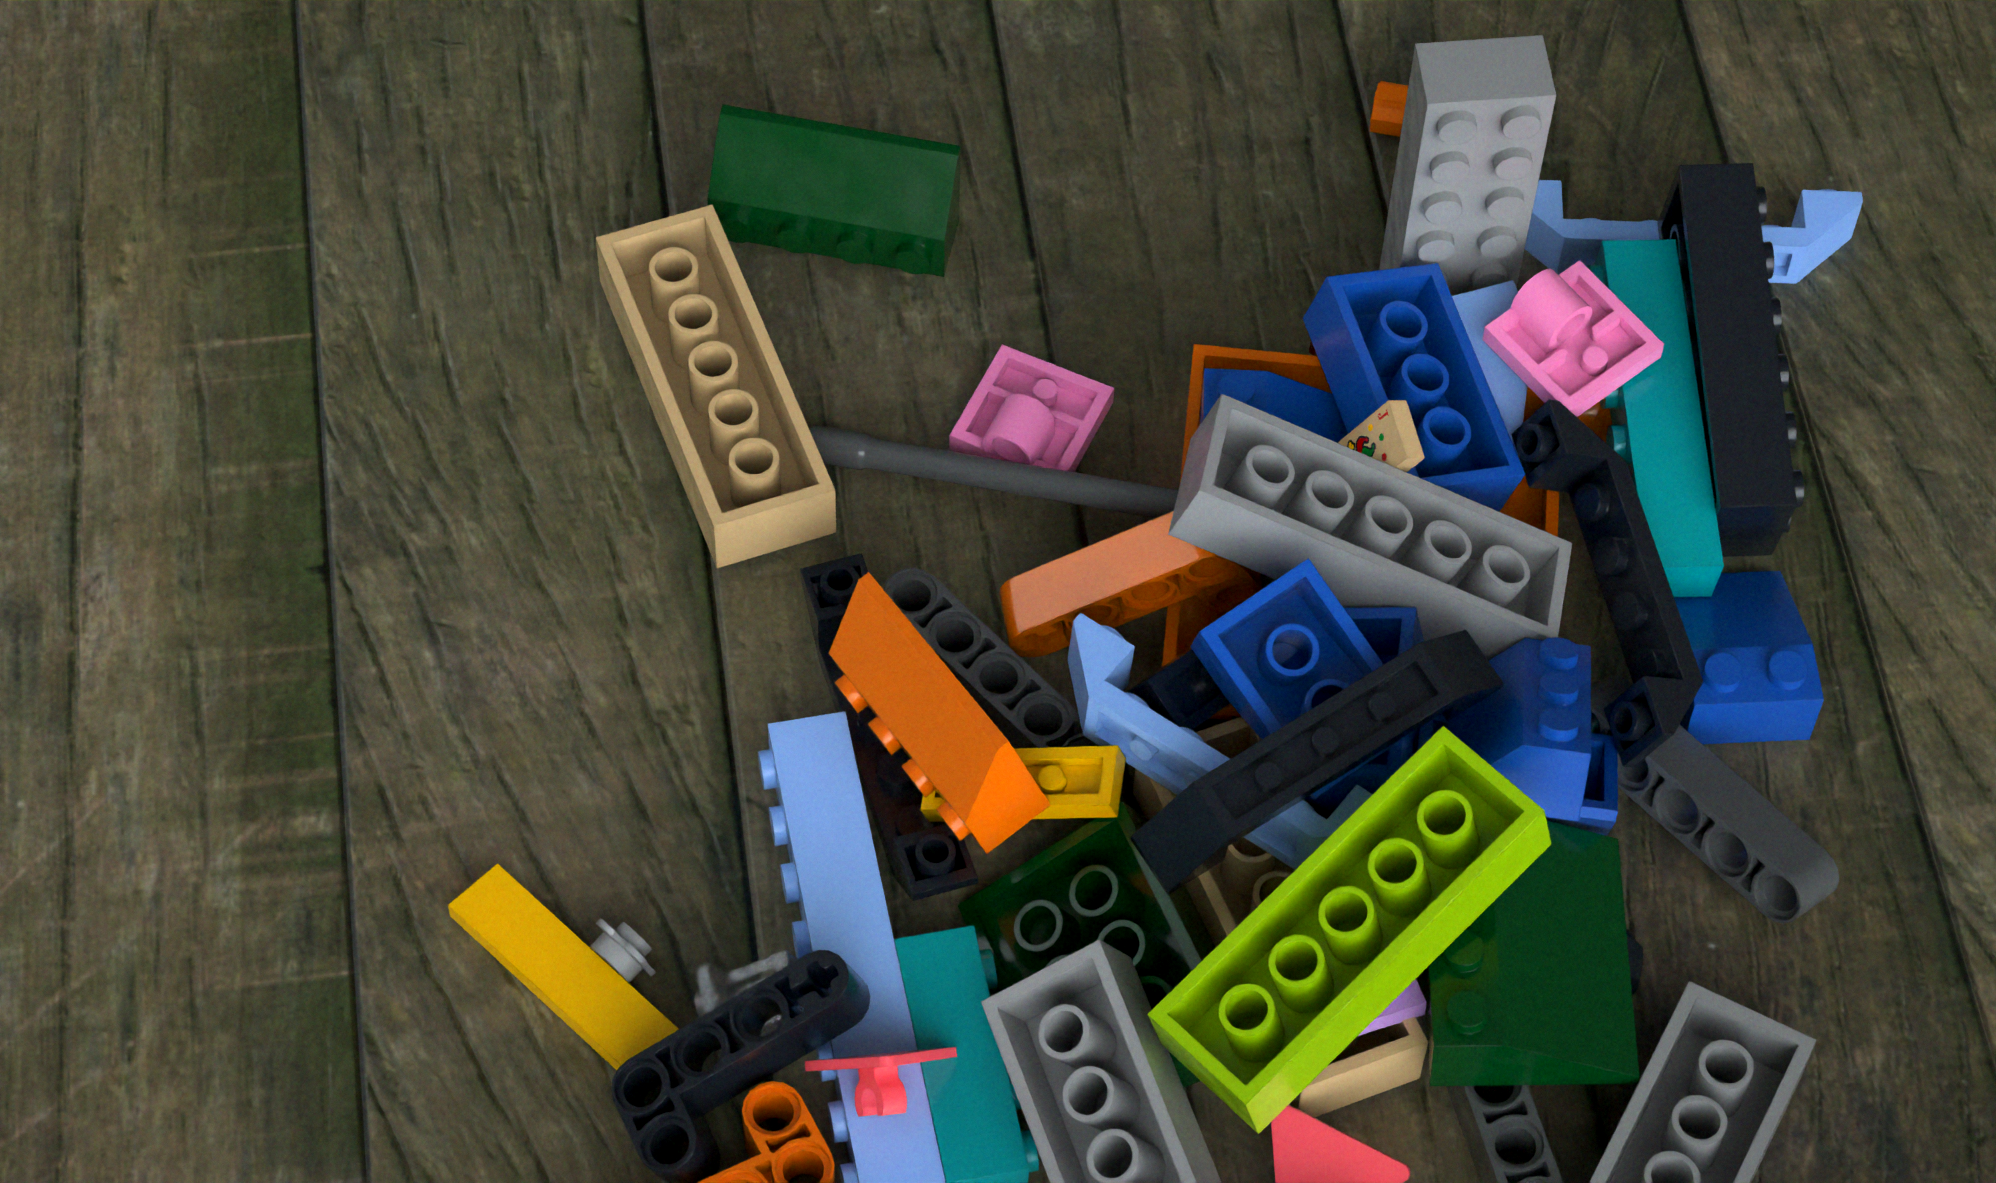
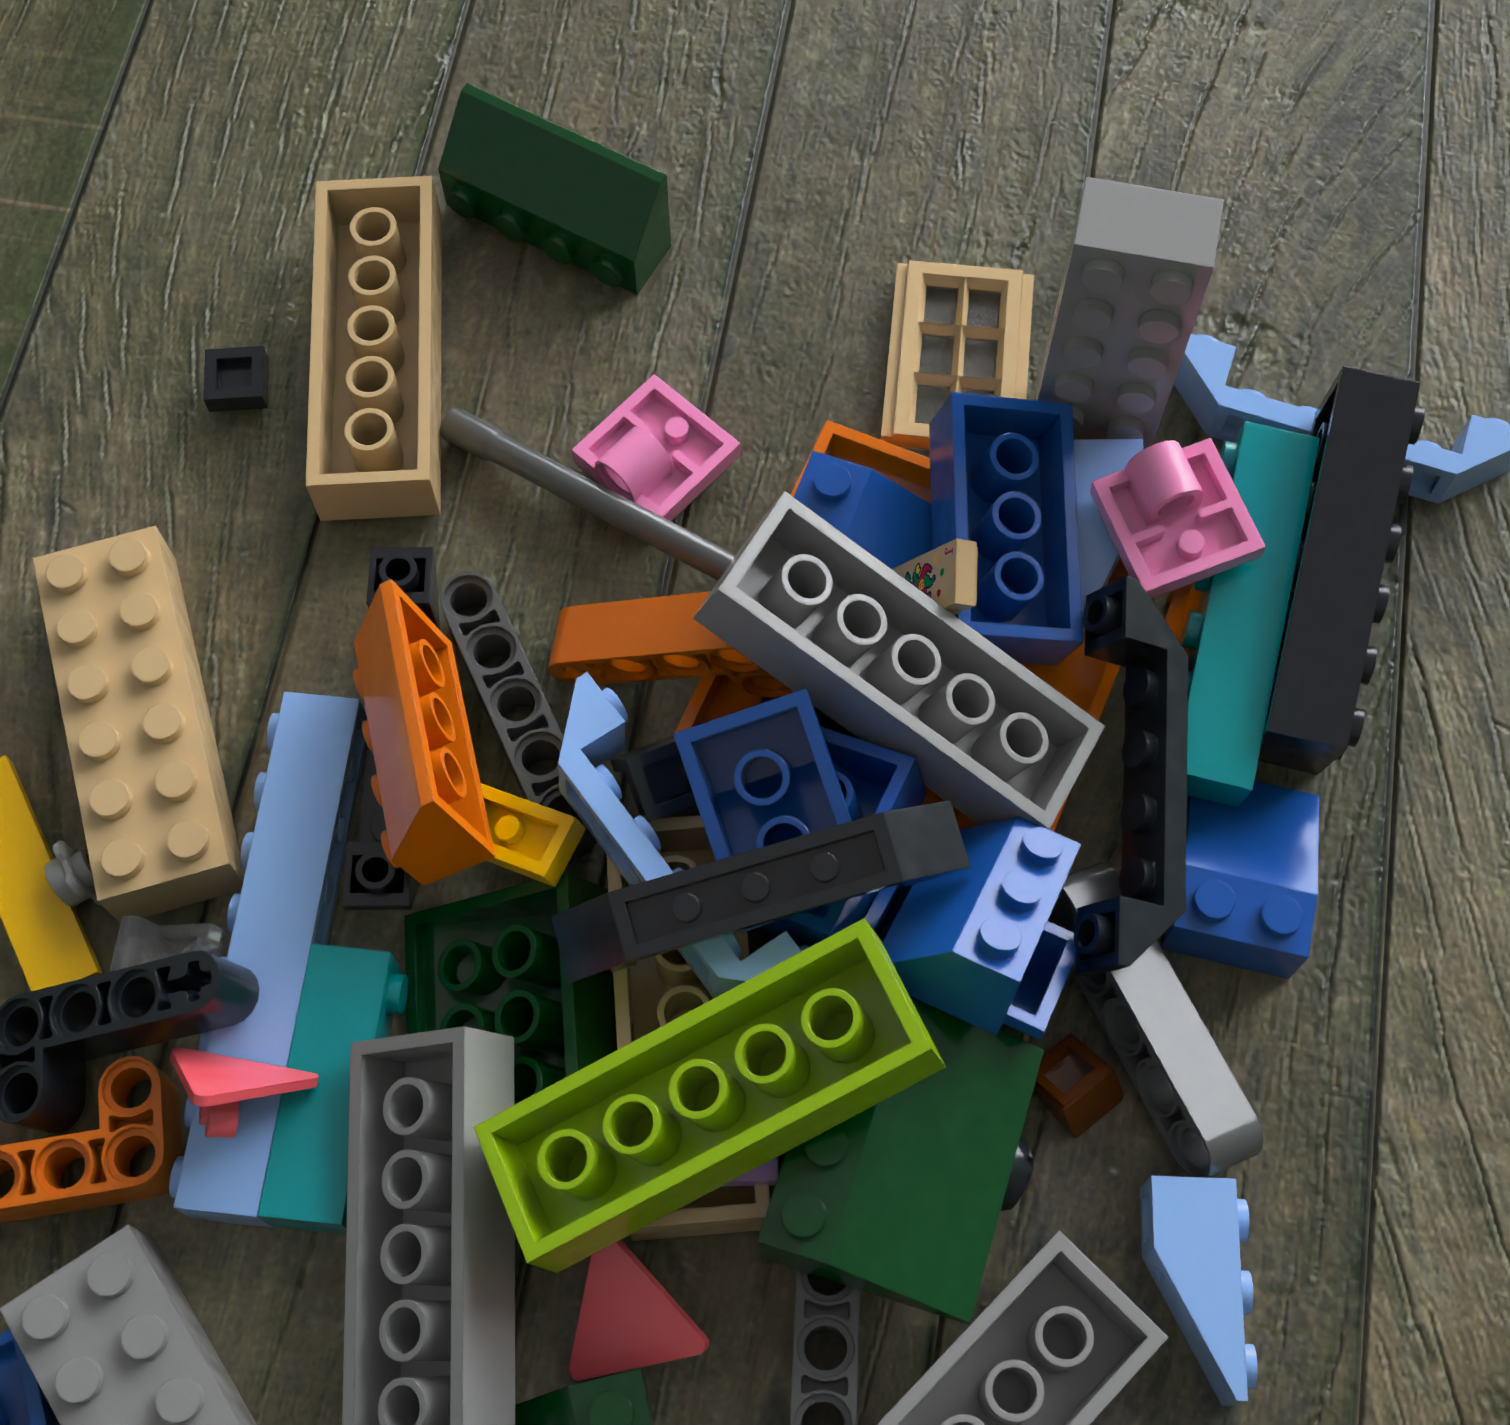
camera: 20 degrees right, 10 degrees up
none -> tan brick [32,525,245,924]
none -> black plate [203,346,269,412]
none -> tan piece [880,260,1034,450]
none -> reddish brown slope [1033,1033,1124,1138]
none -> light blue slope [1139,1176,1258,1406]

